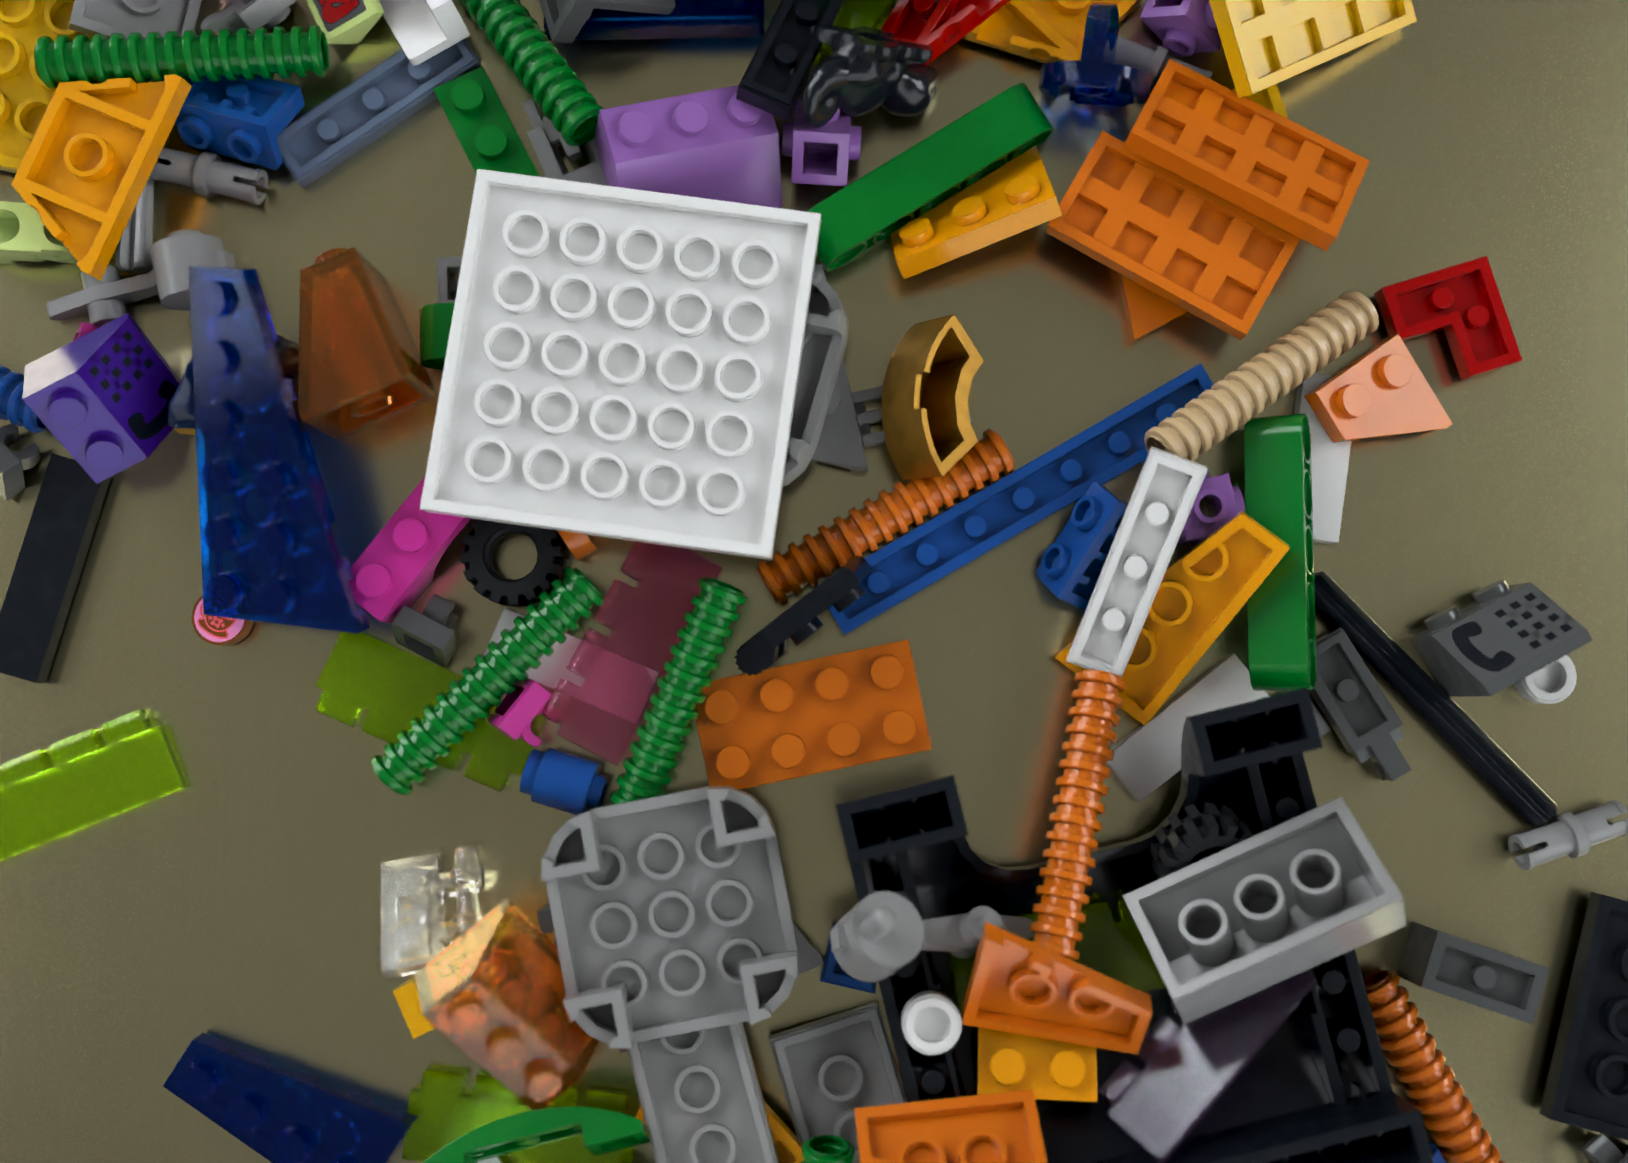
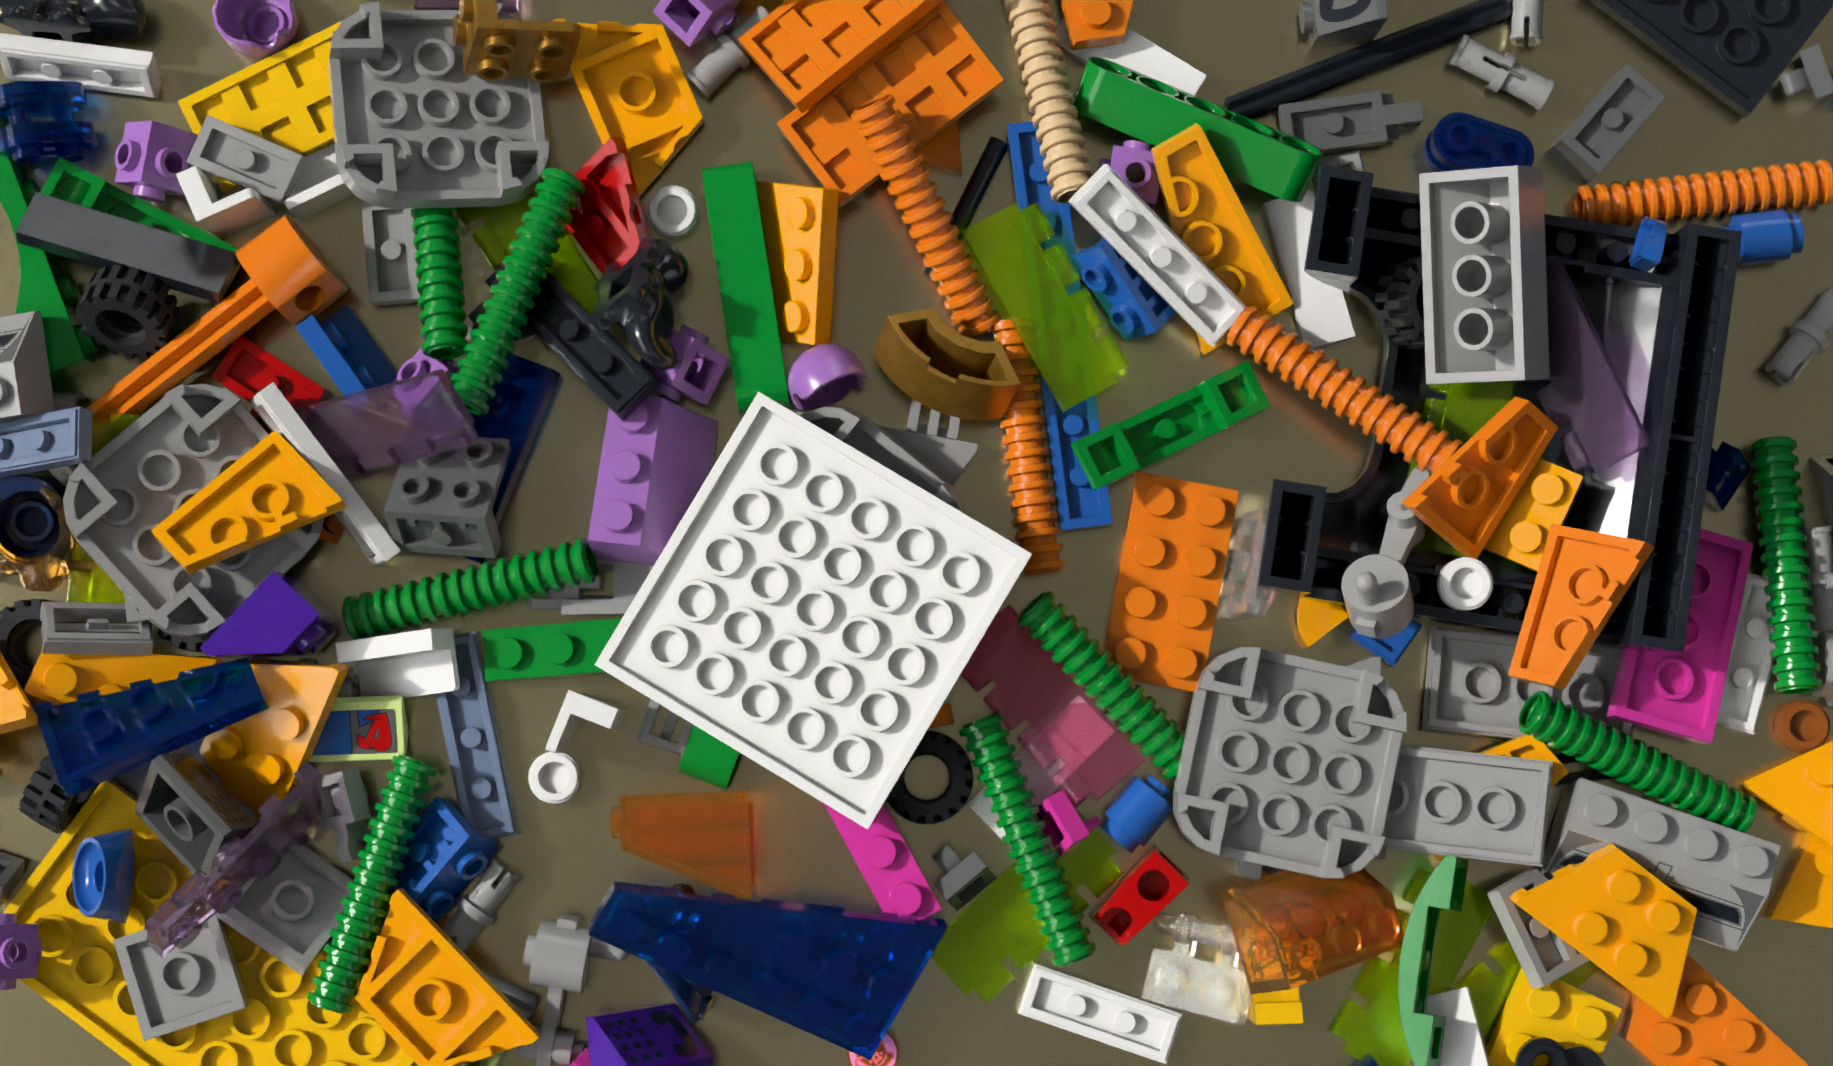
camera: 70 degrees left, 0 degrees up
black hinge [734,555,874,676] -> none
clear blue tile [1039,3,1152,107] -> none
none -> white tile [528,752,582,804]
none -> white panel [545,690,628,753]
none -> white tile [647,185,699,239]
none -> medium lavender hair [787,343,868,410]
none -> orange piece [851,94,1001,338]
none -> black bar [923,136,1009,278]
none -> clear neon green windscreen [961,203,1130,412]
none -> white tile [1017,962,1183,1064]
none -> green slope [1070,360,1270,491]
none -> red leg [1090,845,1189,947]
none -> clear plate [1219,509,1275,622]
none -> light orange tile [1296,598,1348,648]
none -> clear blue brick [1422,112,1534,172]
none -> light grey pin [1449,34,1555,110]
none -> blue tile [1629,216,1667,272]

